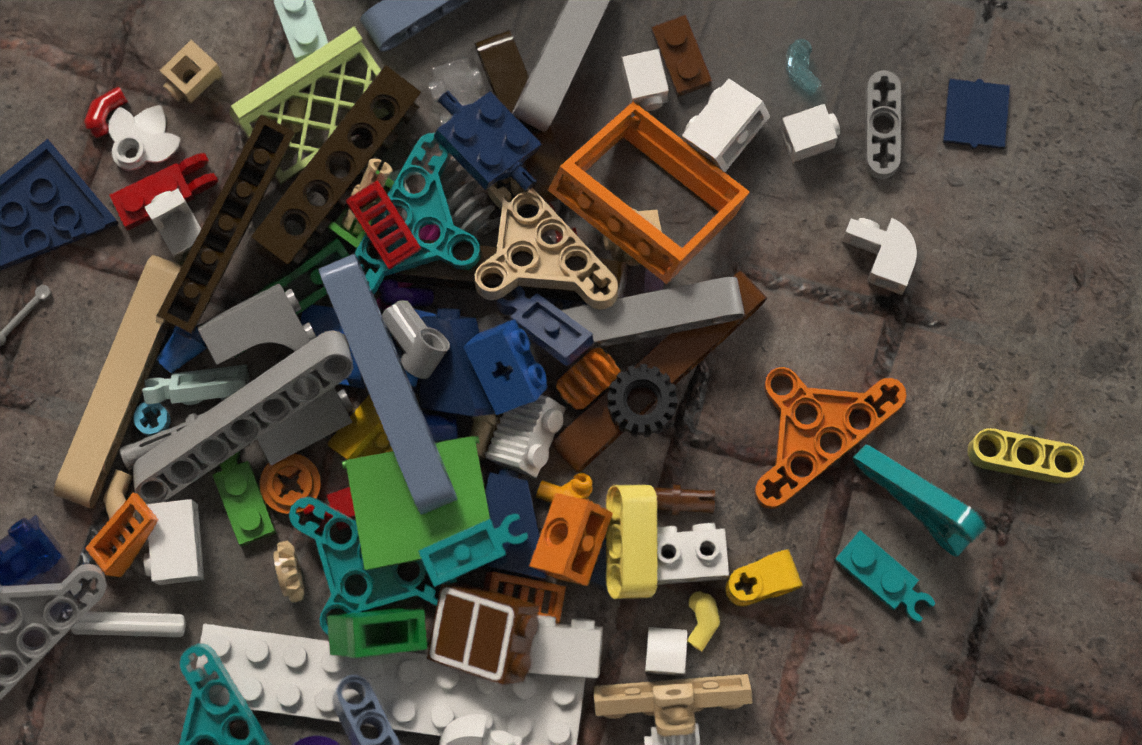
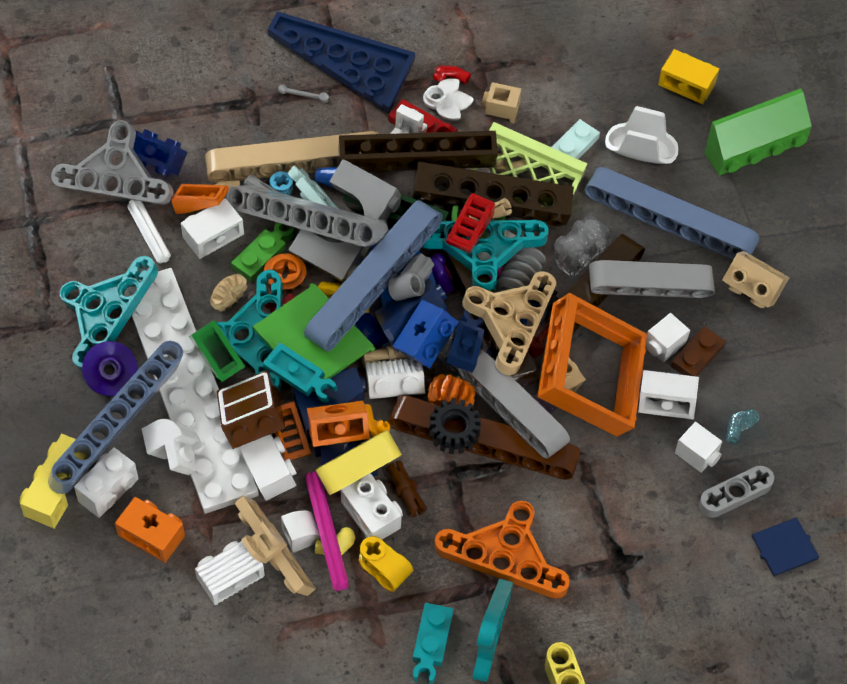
camera: 55 degrees right, 20 degrees down
dark blue plate [434,90,541,192] -> none
white brick [842,218,917,295] -> none
none -> dark pink axle [305,471,349,591]

